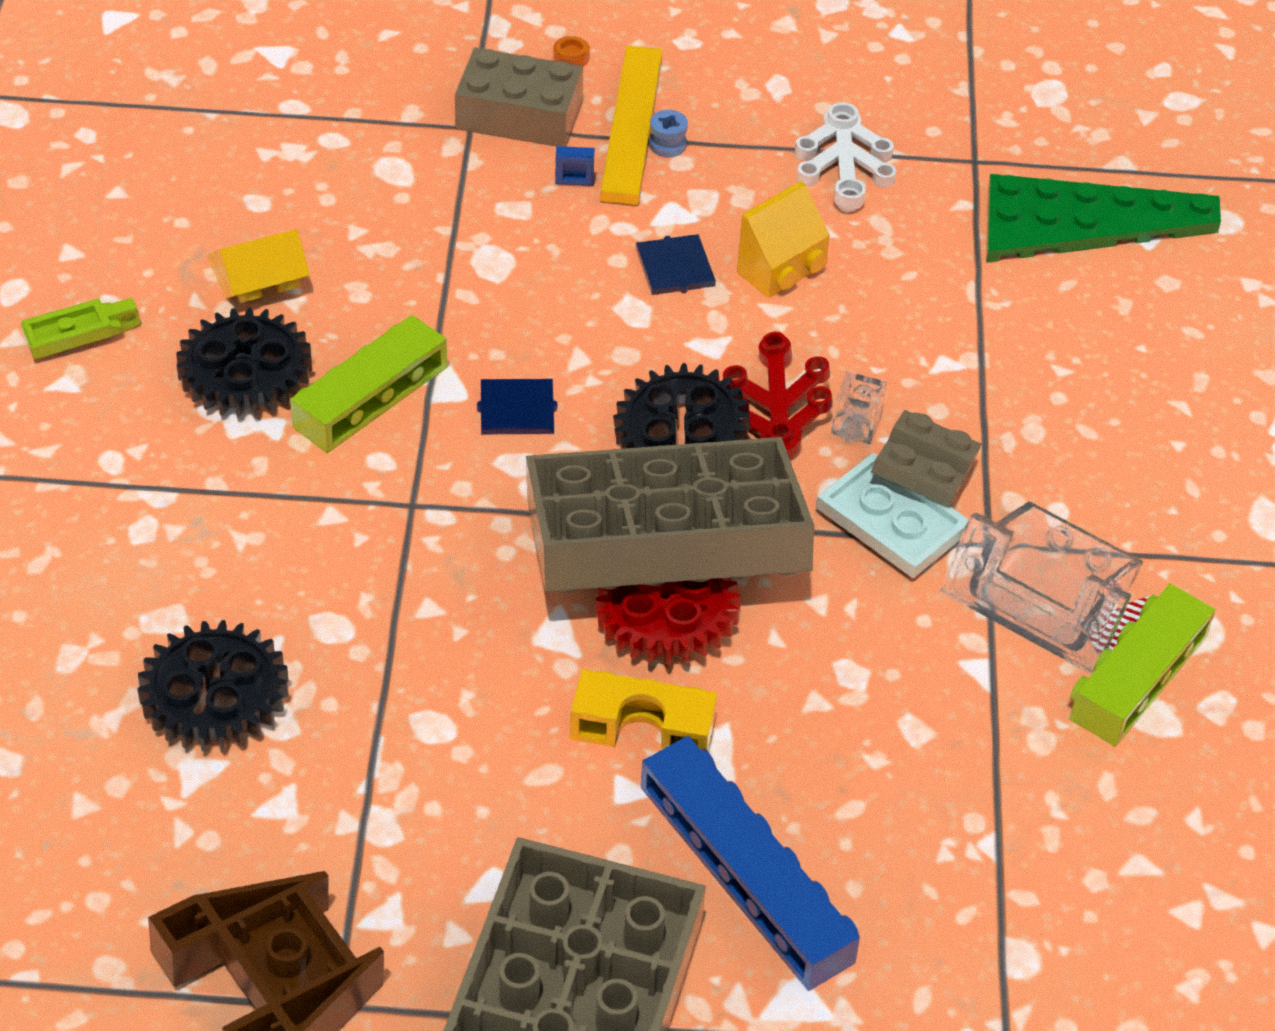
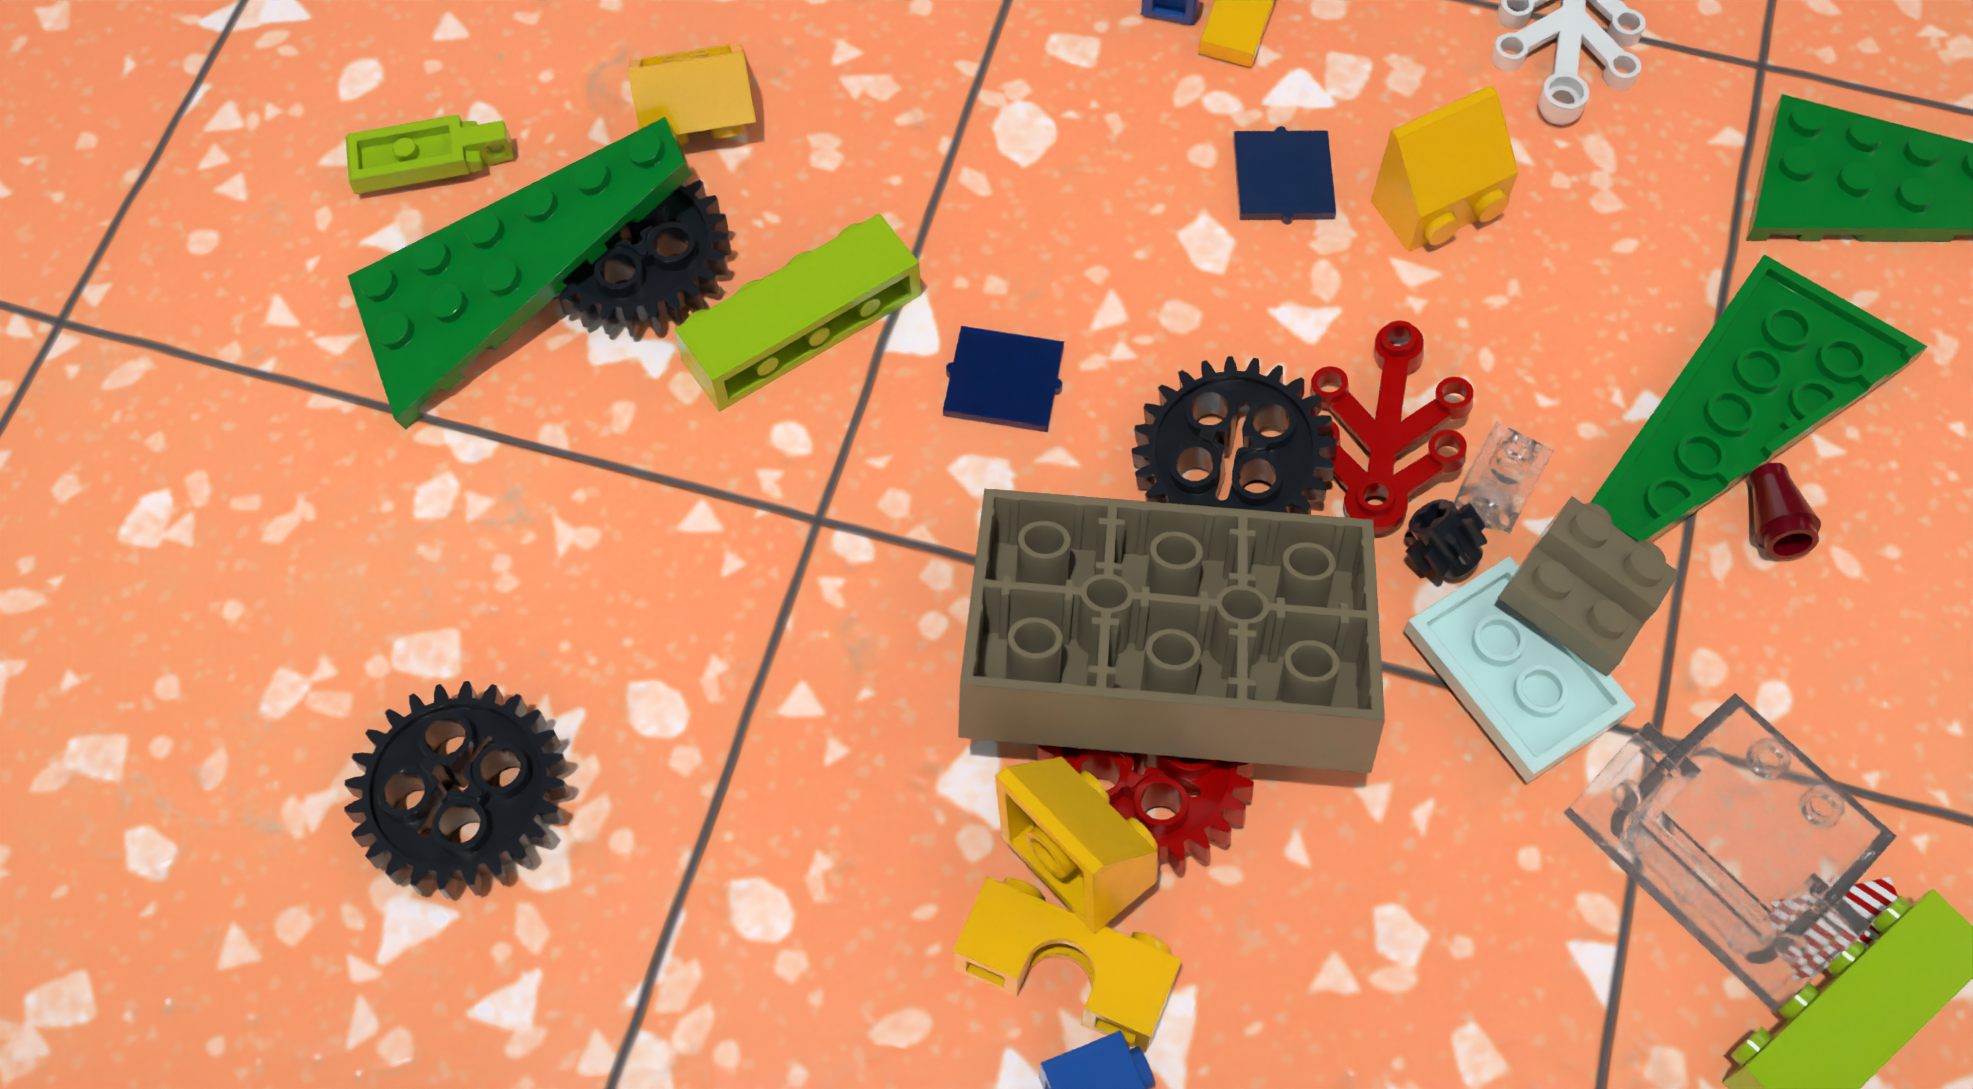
camera: 15 degrees right, 15 degrees up
none -> green wing [347,117,693,429]
none -> yellow slope [995,757,1158,934]
none -> black gear [1404,499,1488,578]
none -> green wing [1590,254,1928,543]
none -> dark red cone [1749,463,1821,559]

